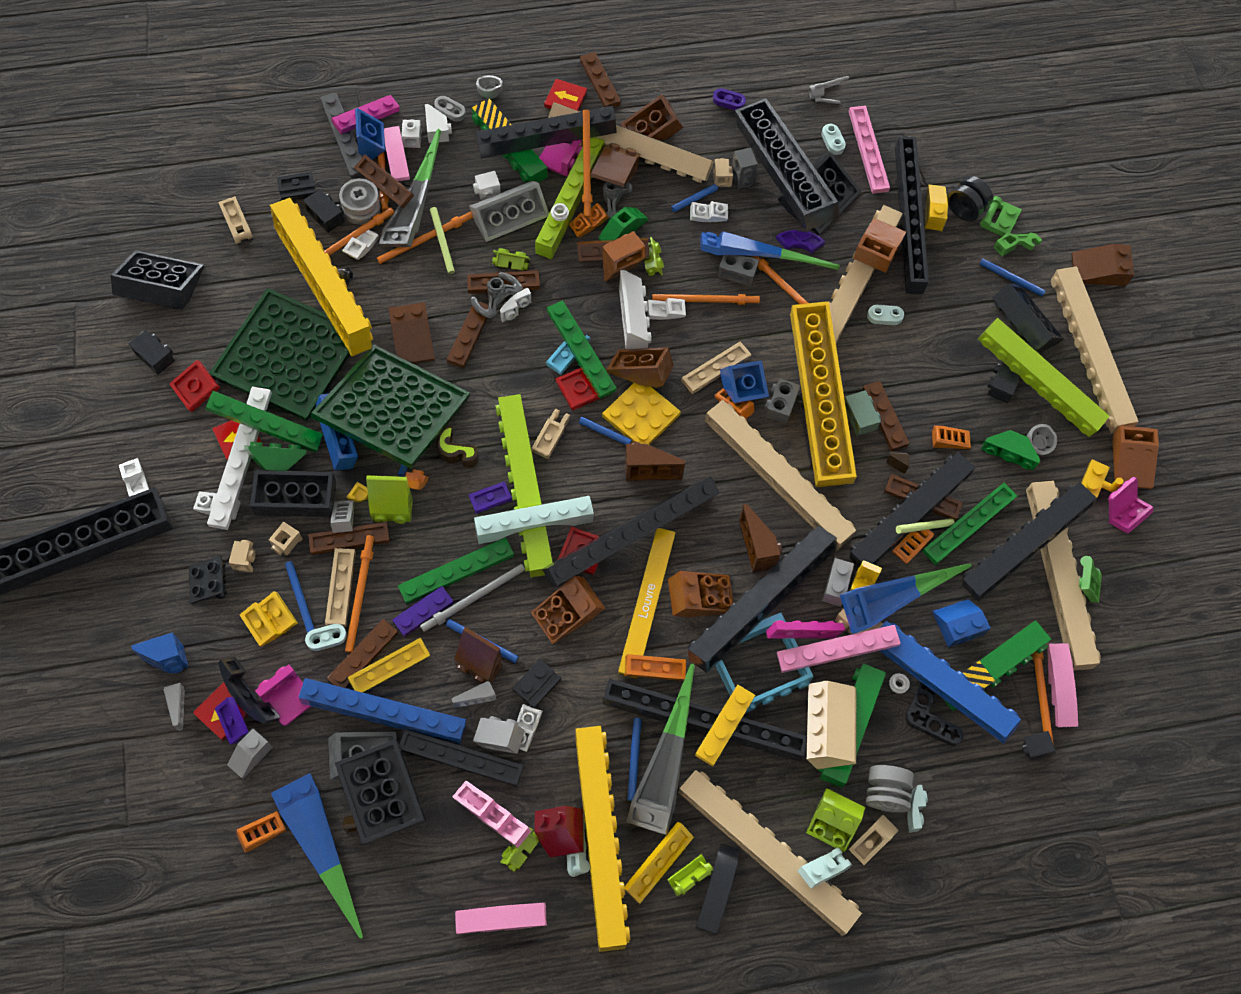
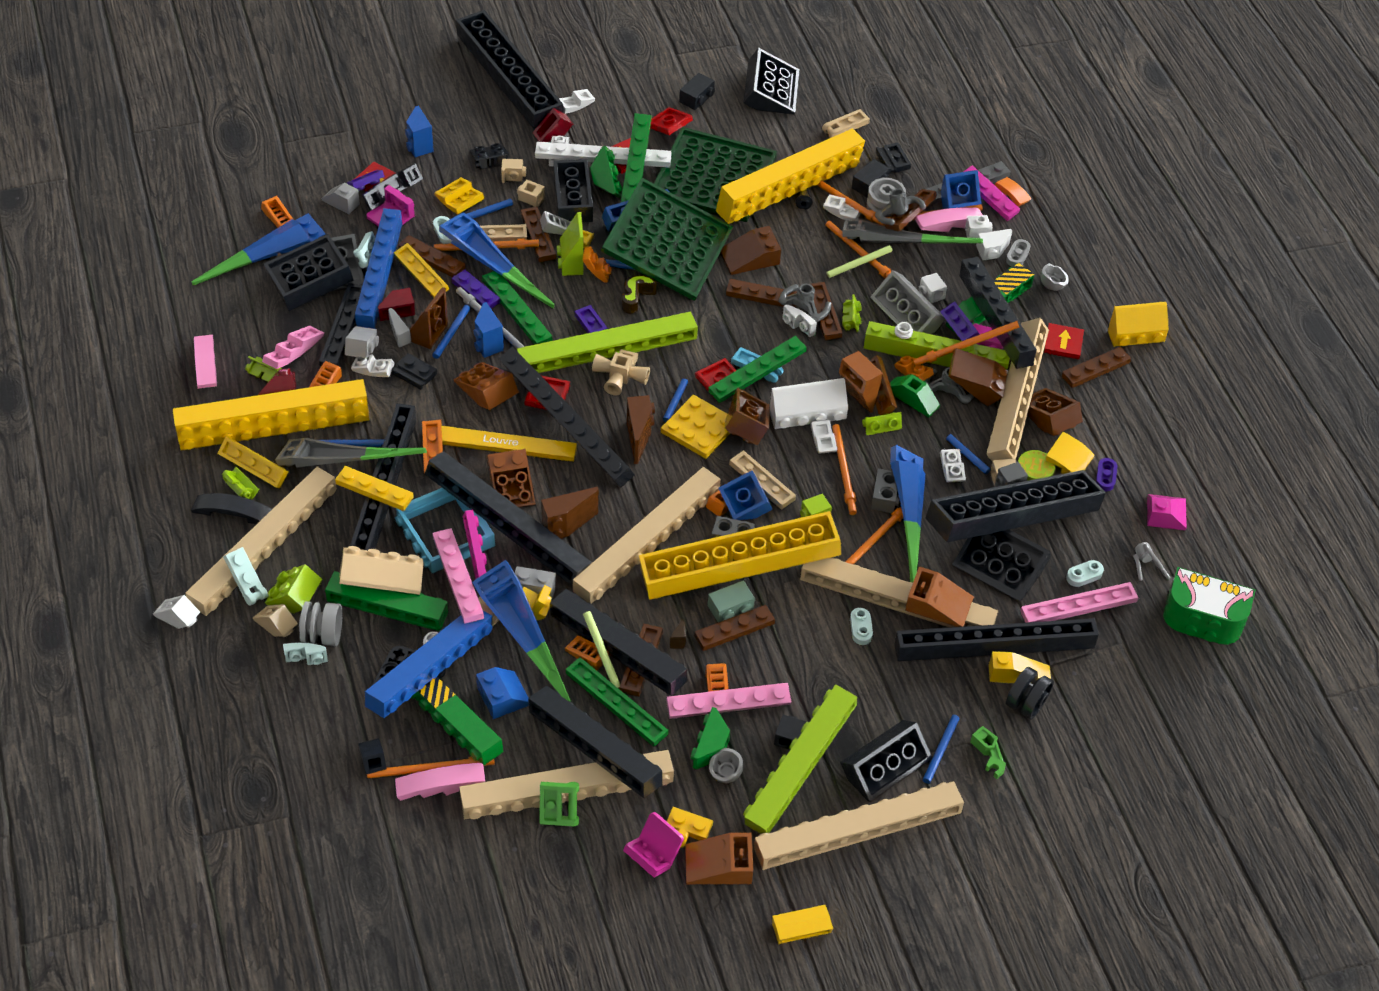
camera: 85 degrees right, 15 degrees down
light grey slope [164,683,185,731] -> none
light aqua arch [474,496,594,544] -> none
tan hinge [531,409,570,459] -> none
dark purple tile [776,230,825,254] -> none
bright green plate [980,196,1022,236] -> none
reddish brown slope [1071,244,1134,286] -> none
none -> white slope [153,595,200,629]
none -> orange slope [309,361,342,387]
none -> light aqua plate [353,231,375,268]
none -> dark red slope [378,288,415,321]
none -> blue plate [439,212,554,309]
none -> blue slope [473,302,504,358]
none -> dark red slope [533,108,573,142]
none -> tan brick [592,349,650,396]
none -> bright pink plate [666,683,791,719]
none -> yellow piece [772,905,833,944]
none -> lime brick [800,493,832,517]
none -> dark grey piece [875,189,926,225]
none -> dark purple plate [940,301,980,341]
none -> orange slope [994,177,1031,207]
none -> lime tile [1018,450,1055,481]
none -> yellow slope [1045,432,1094,474]
none -> yellow slope [1108,302,1169,346]
none -> dark pink slope [1147,494,1186,530]
none -> green brick [1163,567,1256,645]

